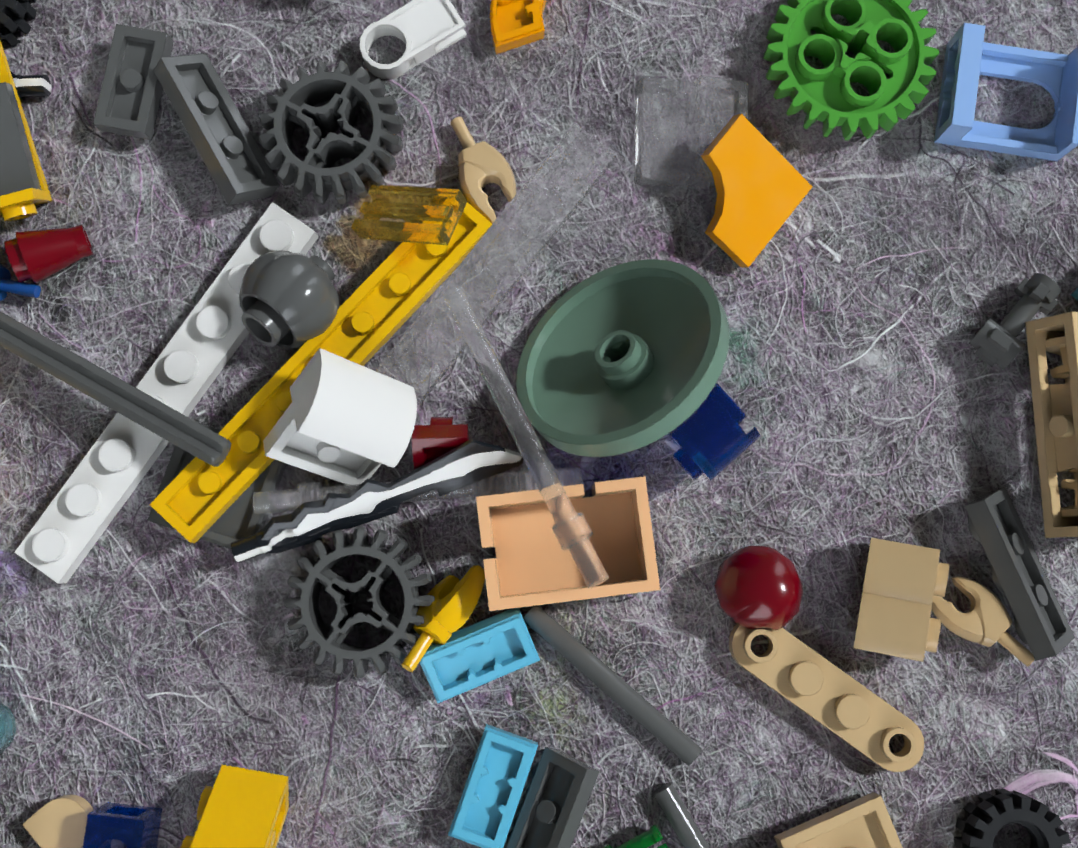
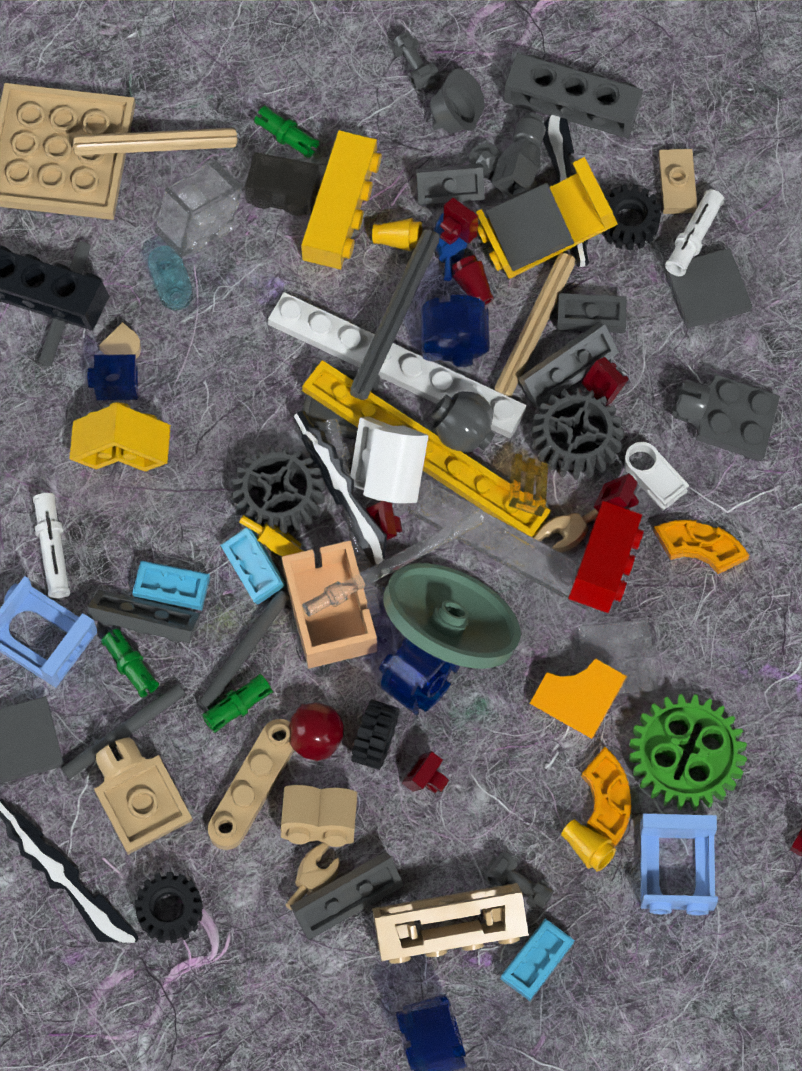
camera: 85 degrees right, 15 degrees down
none -> green pin [201,674,273,733]
none -> black tyre [351,699,400,770]
none -> dark red tile [402,751,449,794]
none -> clear blue brick [421,295,490,367]
none -> tan axle [495,252,575,398]
none -> yellow cone [561,819,616,872]
none -> red brick [568,501,644,613]
none -> dark red tile [581,357,629,406]
none -> light orange tile [581,747,631,848]
none -> dark red tile [593,473,639,512]

